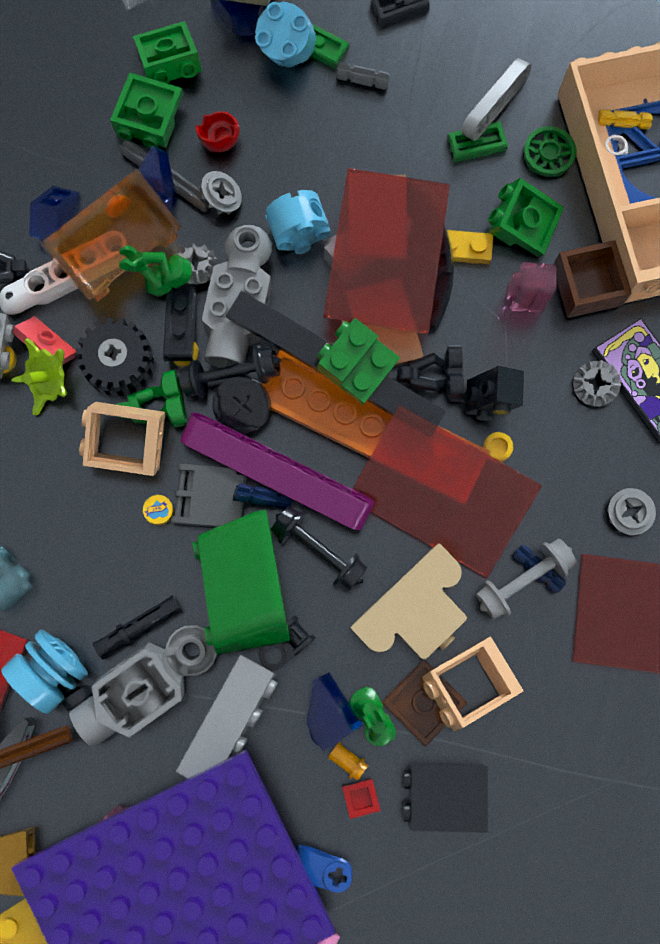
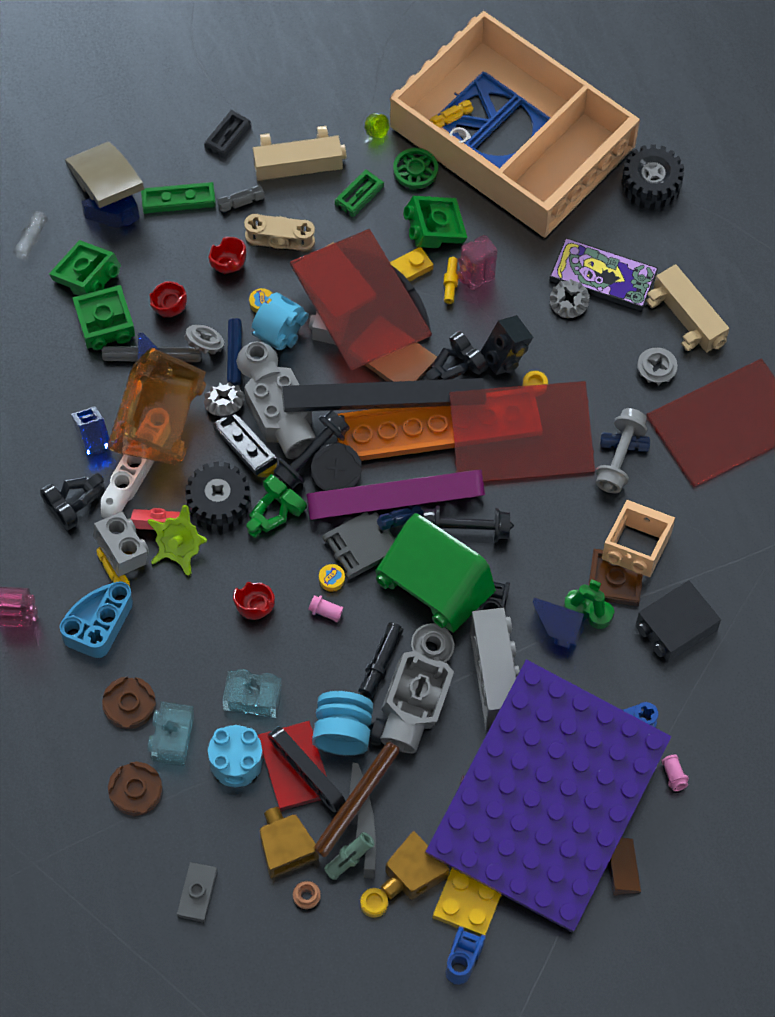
camera: 35 degrees left, 15 degrees down
light nougat window [79,402,165,476] -> none
green piece [119,245,192,297] -> none
medium azure brick [255,2,316,68] -> none
green plate [316,318,400,405] -> none
light orange pin [328,742,369,781] -> none
red plate [342,778,380,819] -> none
tan brick [350,543,467,659] -> none
light grey beam [461,58,531,141] -> none
reddish brown piece [552,240,632,318] -> none
none -> red hair [208,237,246,274]
none -> dark blue axle [227,318,242,386]
none -> red hair [233,582,275,620]
none -> tan piece [244,214,315,252]
none -> yellow tile [249,288,272,313]
none -> tan brick [253,126,346,181]
none -> bright pink pin [308,595,344,623]
none -> clear neon green tile [365,113,389,138]
none -> yellow bar [443,257,459,304]

